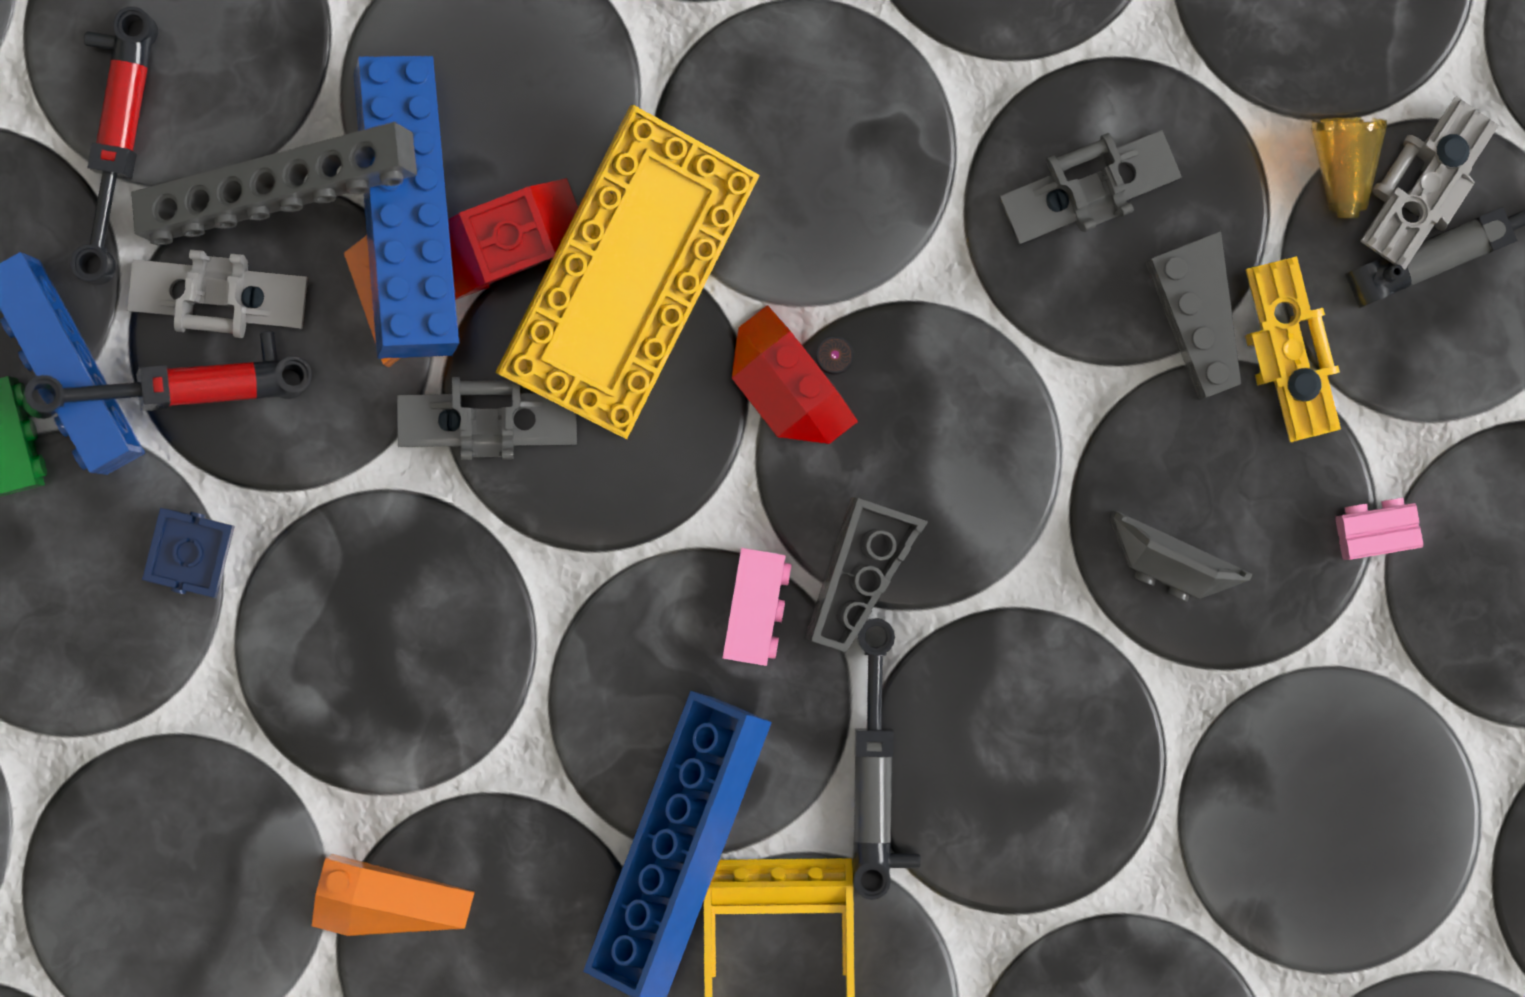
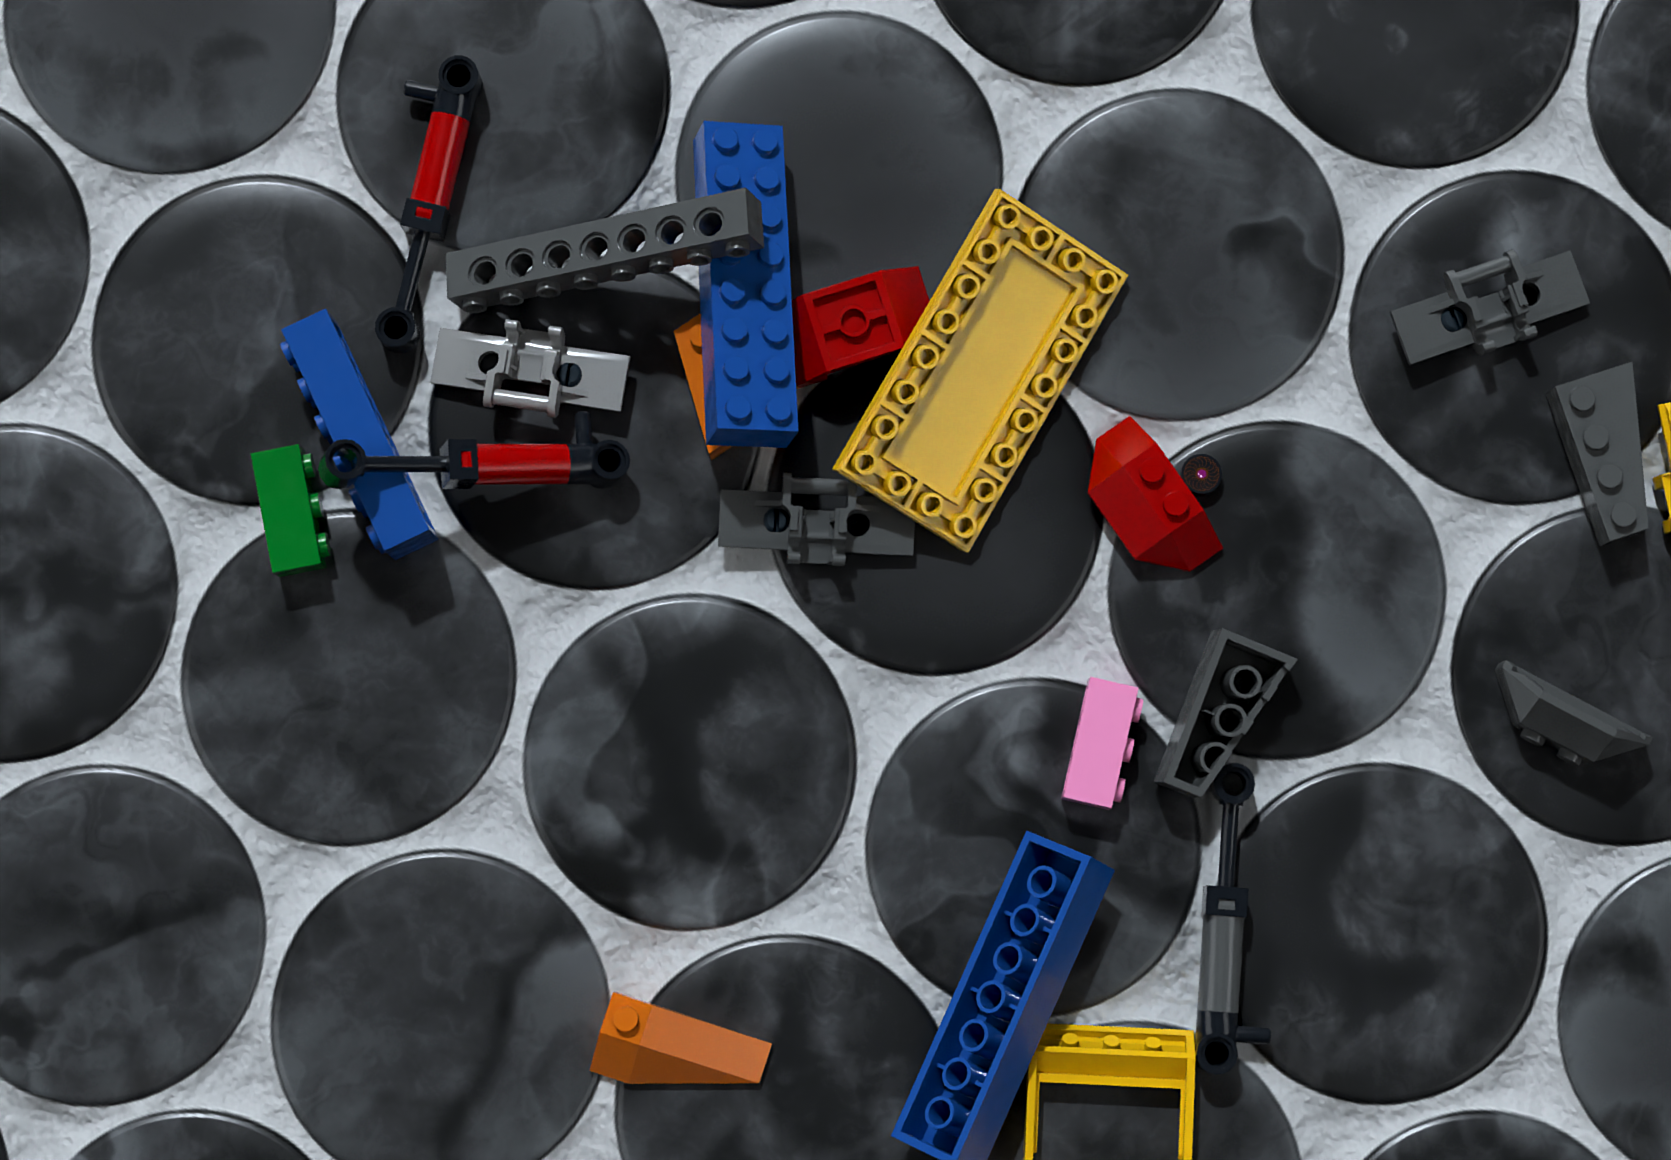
camera: 10 degrees right, 5 degrees down
dark blue plate [142,508,235,598] -> none

